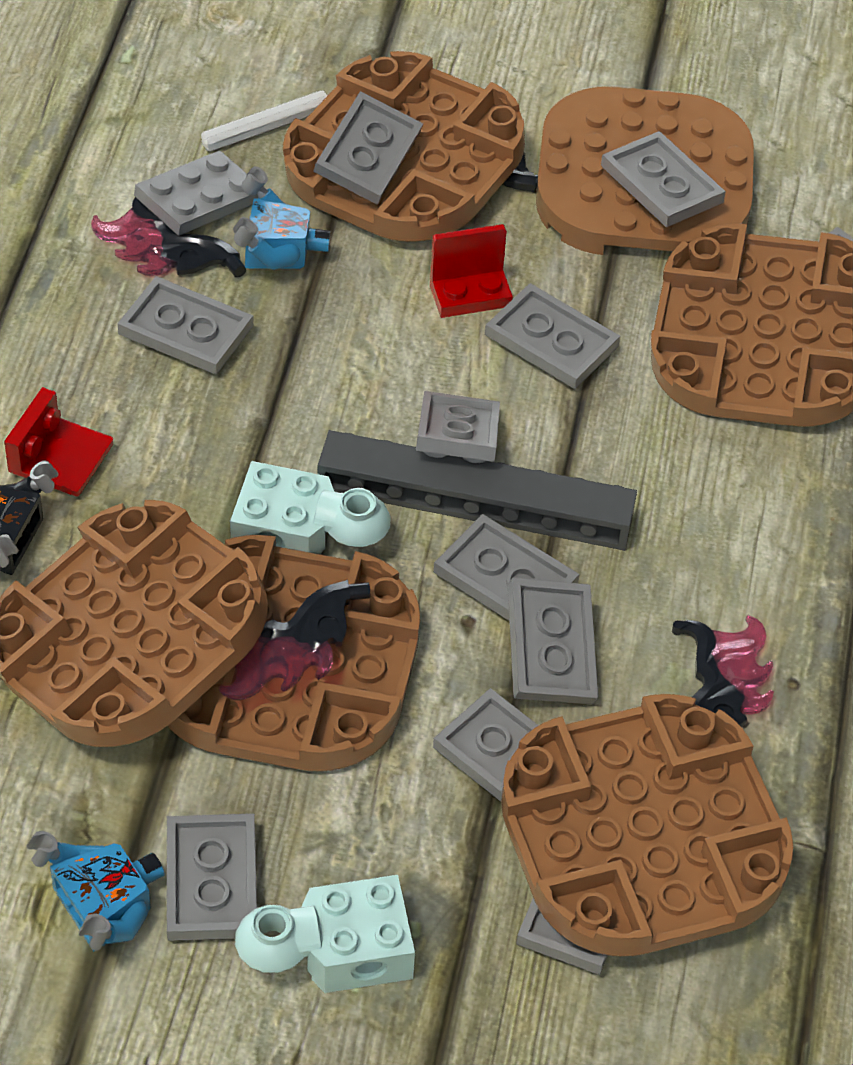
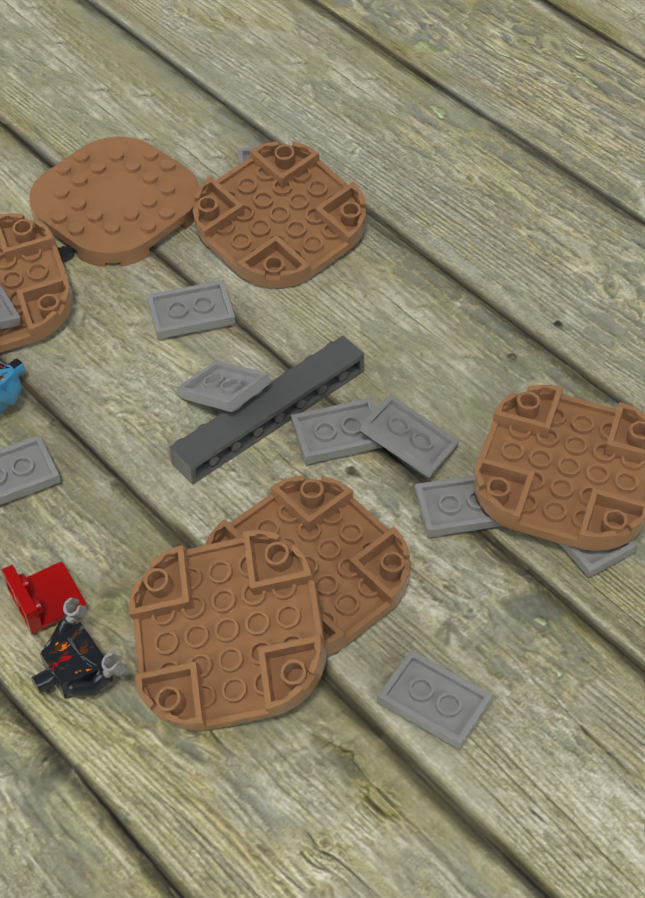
camera: 50 degrees left, 0 degrees up
dark azure torso [26,831,164,952] -> none
piece [219,580,371,700] -> none
light aqua brick [230,461,391,555] -> none
light aqua brick [235,875,415,993] -> none
red bracket [430,224,513,318] -> none
light grey plate [601,131,726,227] -> none
piece [672,615,774,727] -> none

